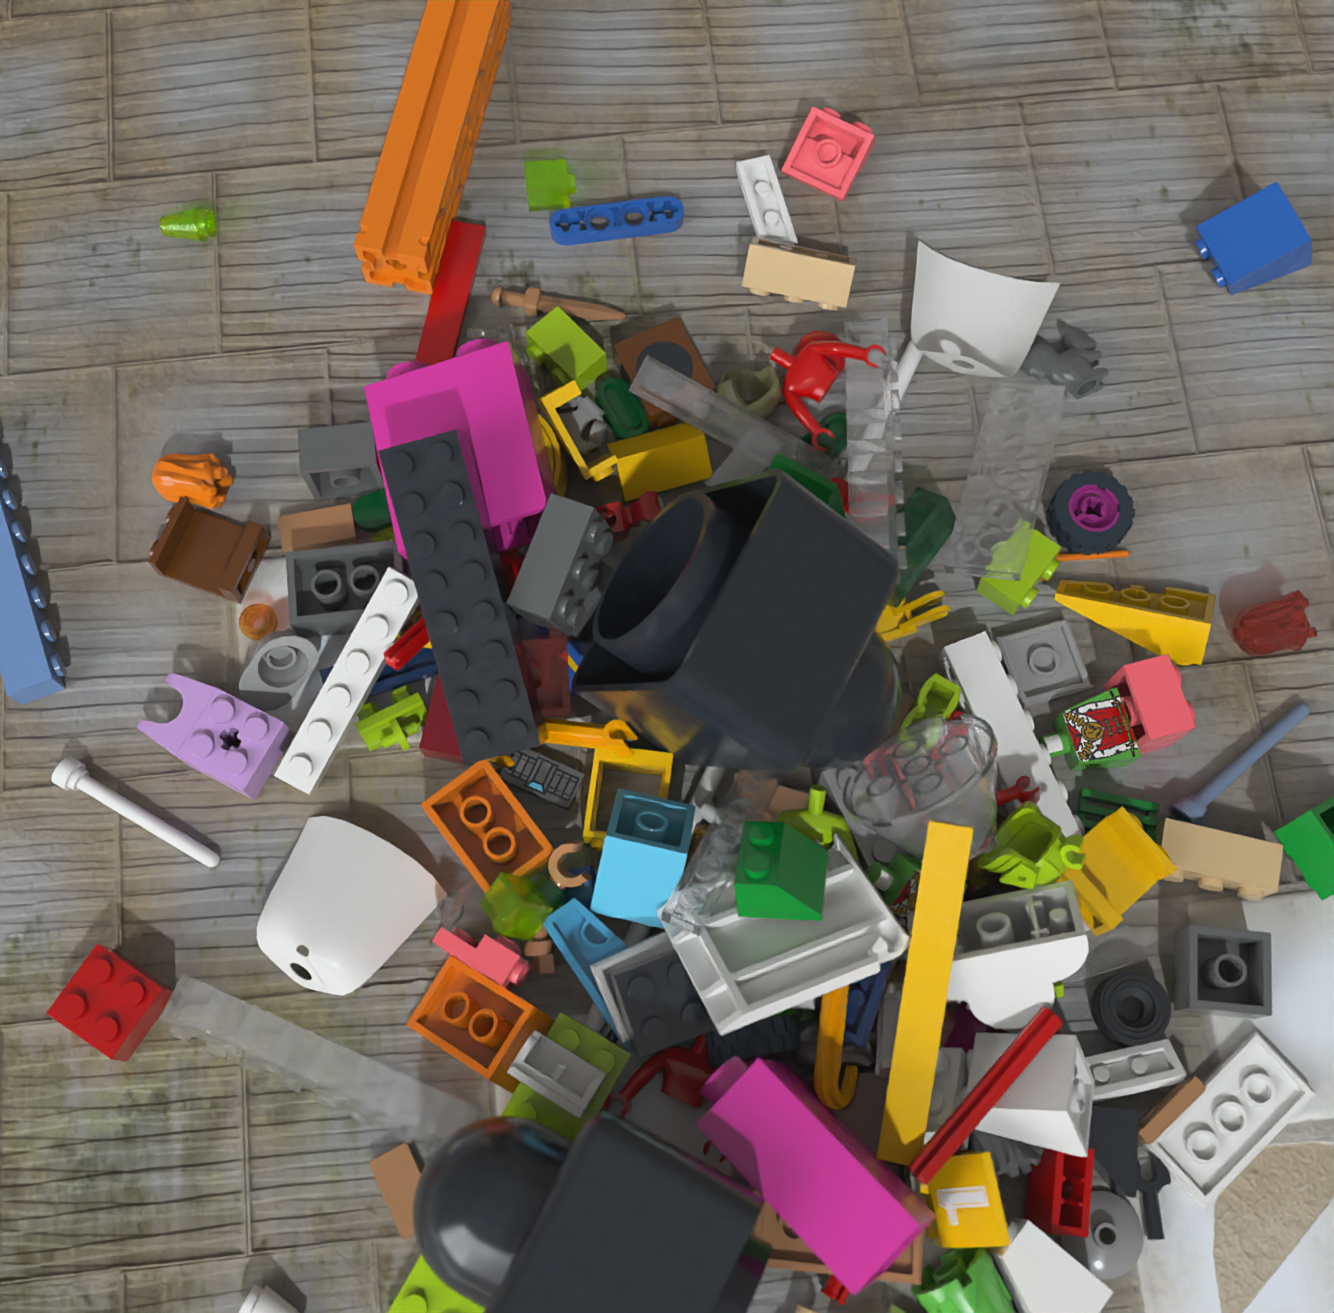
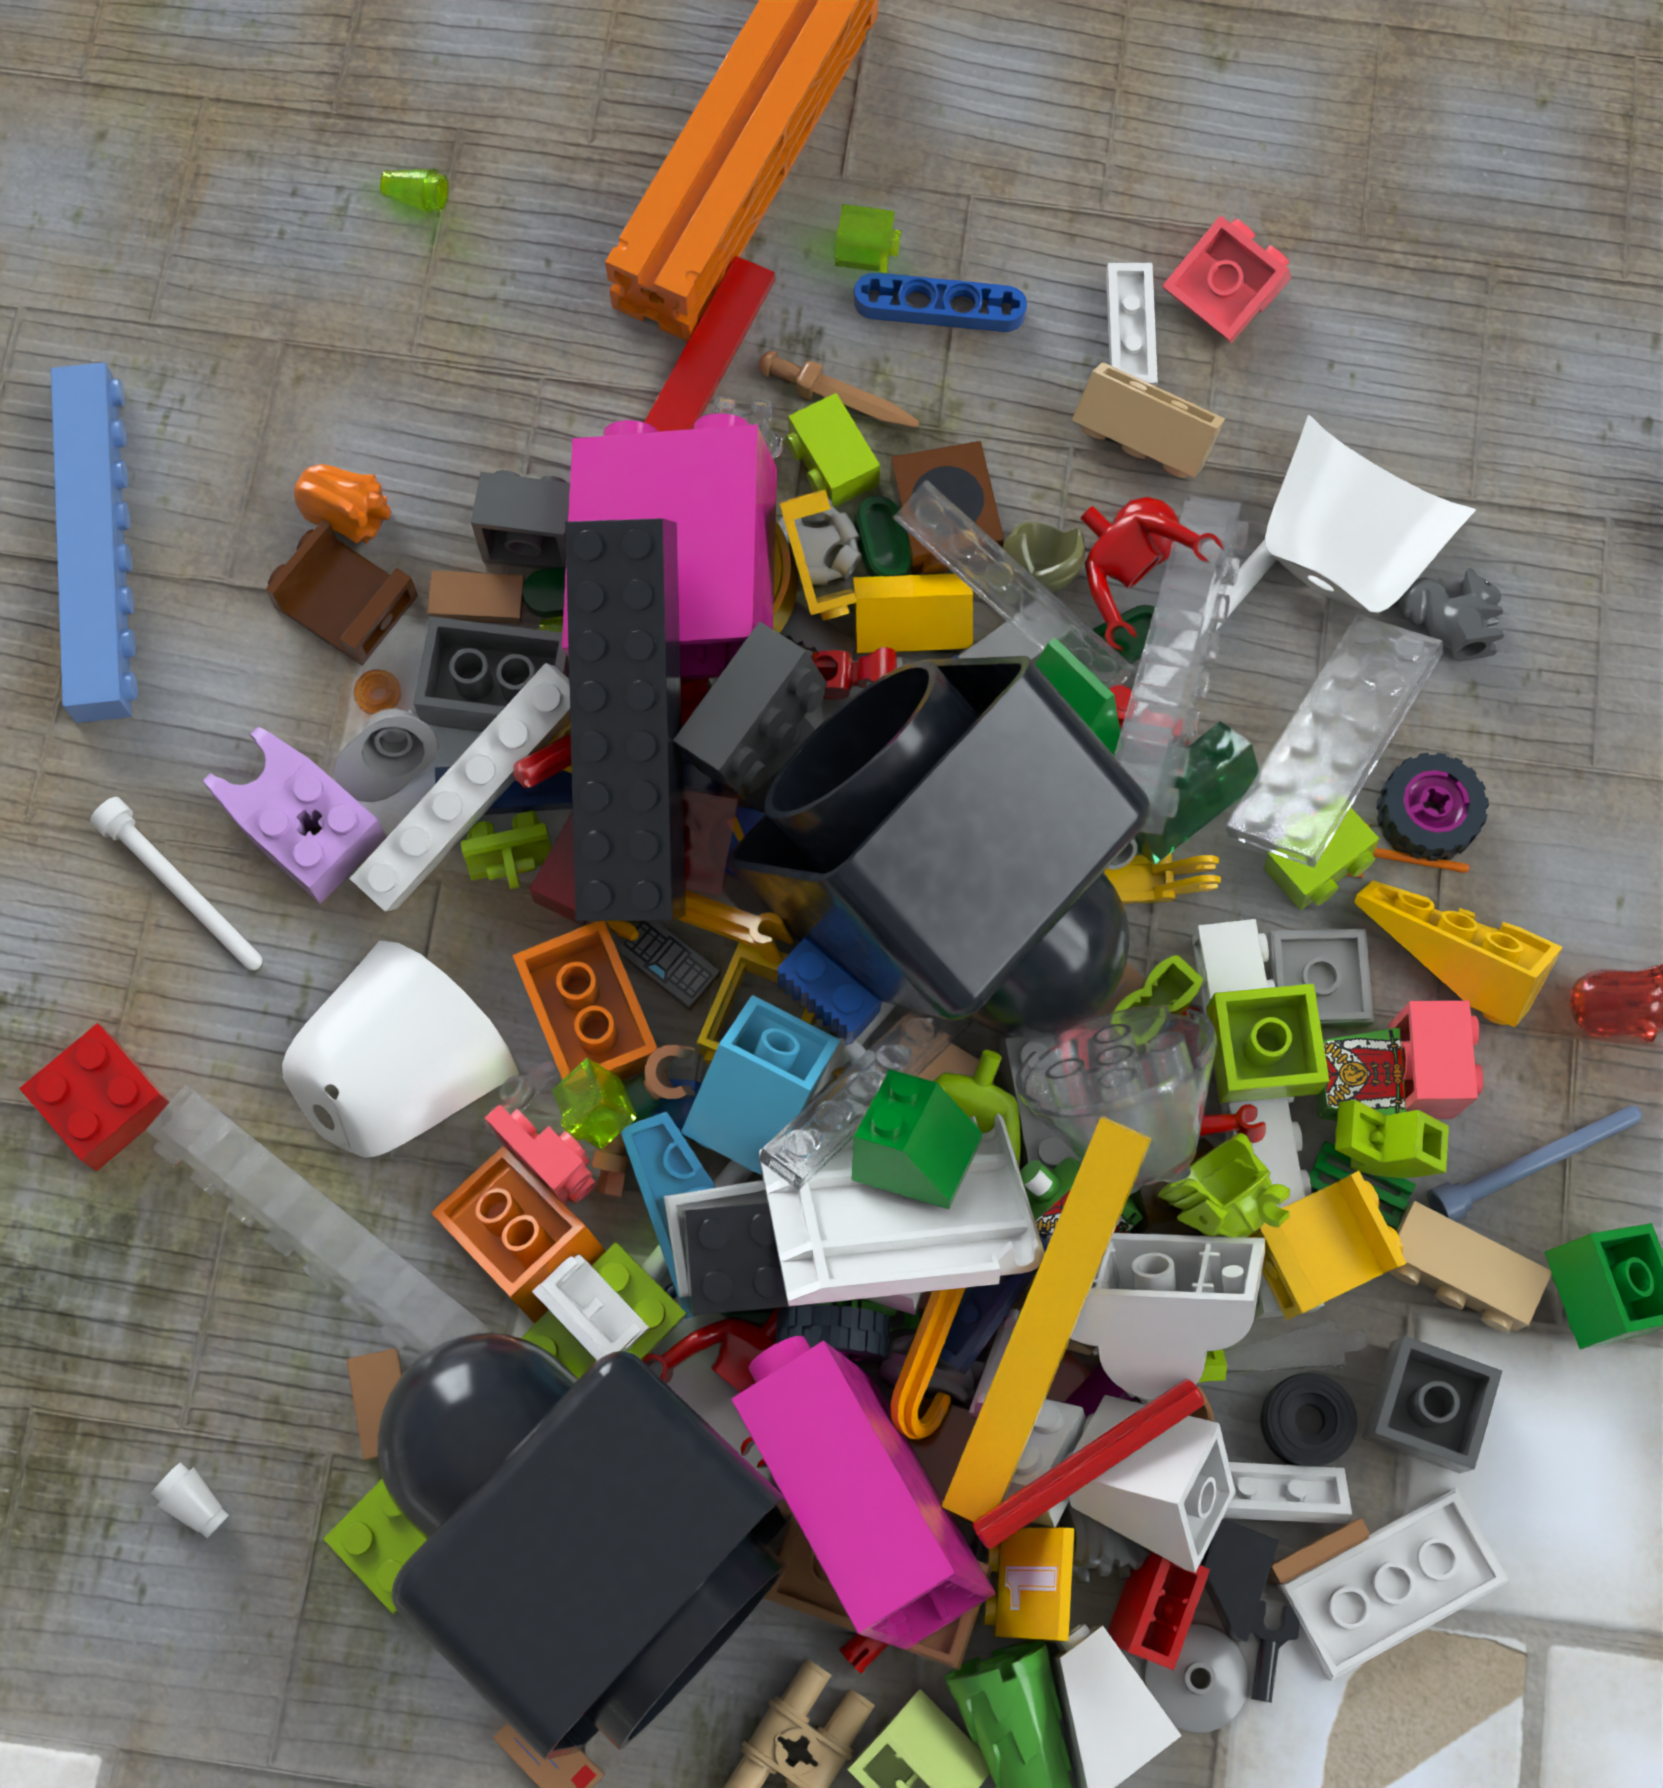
camera: 15 degrees right, 0 degrees up
none -> blue brick [777,936,882,1045]
none -> lime brick [1206,984,1329,1104]
none -> lime brick [1335,1099,1449,1178]

